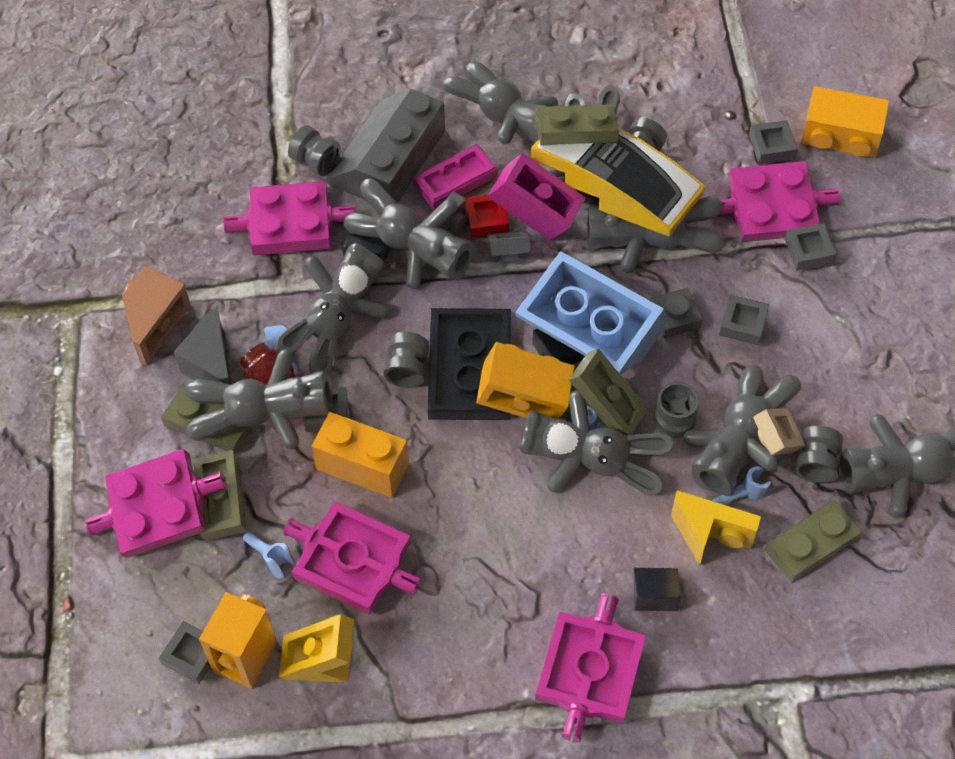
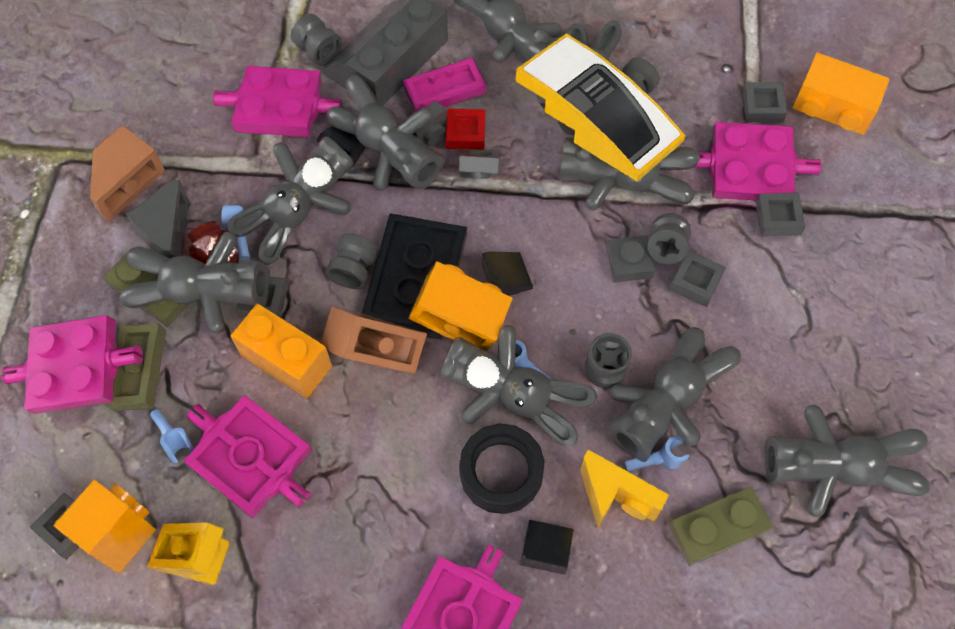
camera: 10 degrees right, 5 degrees up
dark pink brick [487,153,585,240] -> none
light blue slope [515,251,664,375] -> none
olive plate [534,104,620,145] -> none
olive plate [569,349,648,436] -> none
tan plate [753,408,806,455] -> none
dark grey wheel [795,426,844,483] -> none
none -> nougat slope [321,306,427,374]
none -> black tyre [459,423,545,514]
none -> dark grey wheel [647,213,691,265]

